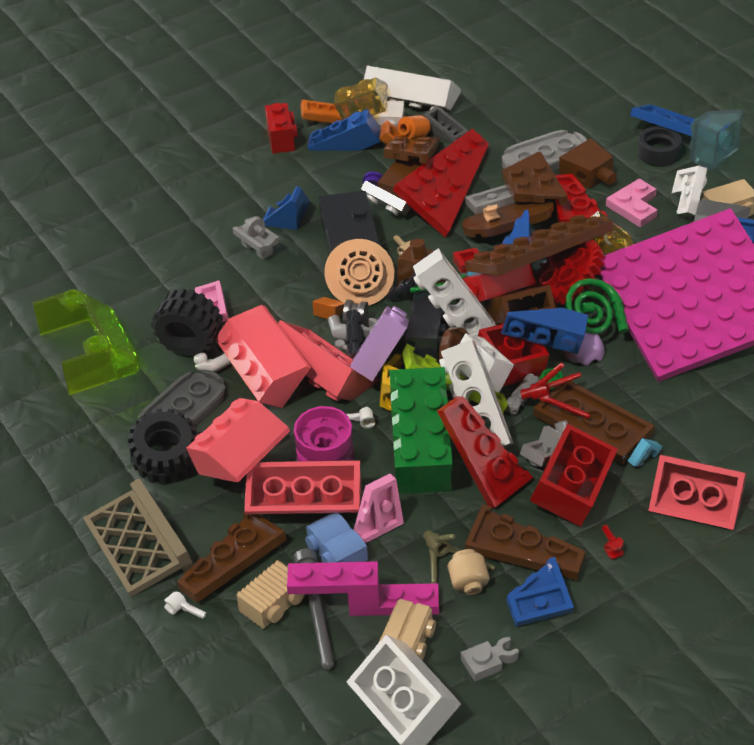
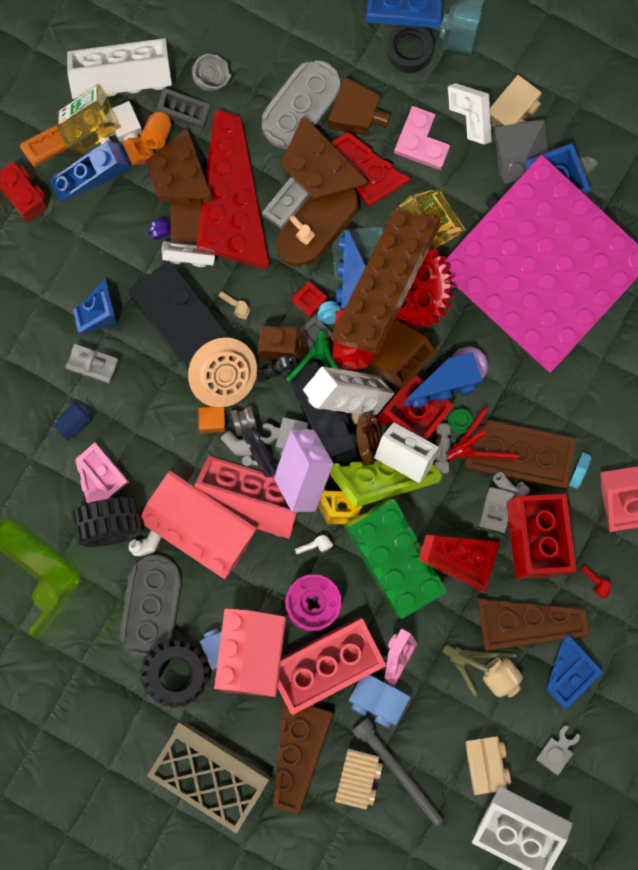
camera: 30 degrees left, 35 degrees up
white hand [165,592,206,619] -> none
dark pink bracket [287,562,439,616] -> none
white brick [440,340,514,447] -> none
green piece [566,278,629,334] -> none
none -> dark blue brick [53,403,92,441]
none -> light grey hair [192,53,231,92]

